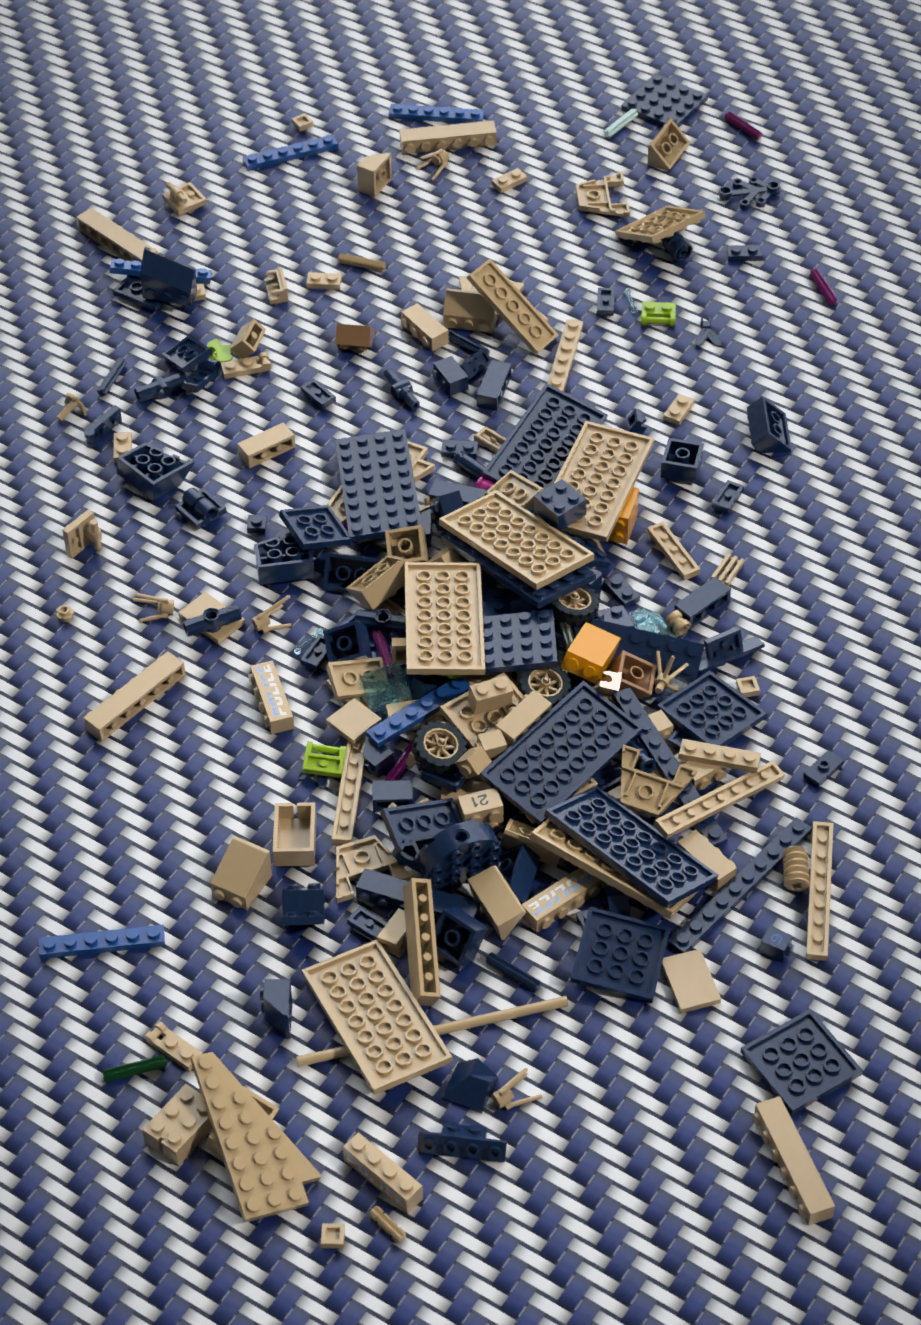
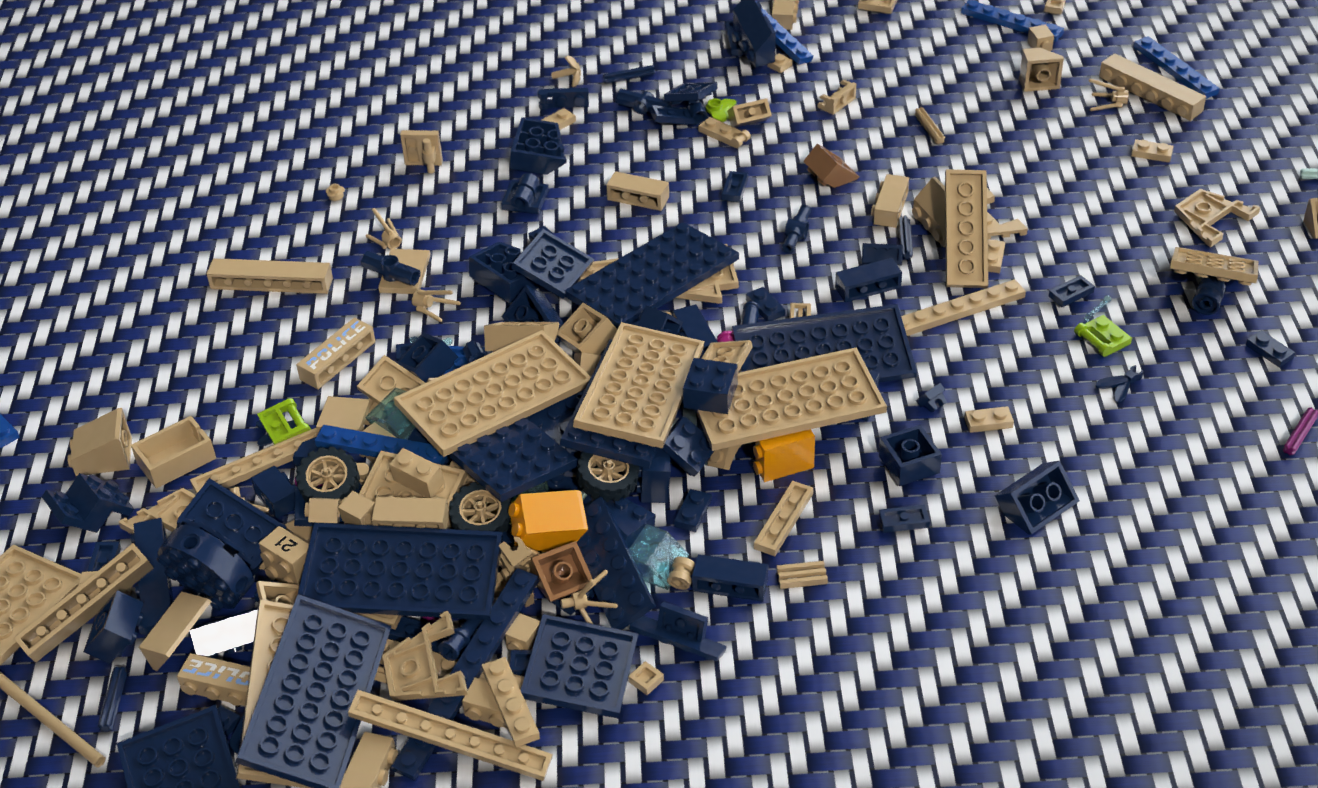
camera: 55 degrees right, 5 degrees down
tan plate [306,272,342,290] -> none
dark blue brick [432,356,469,396] -> none
none -> tan brick [1027,24,1054,51]

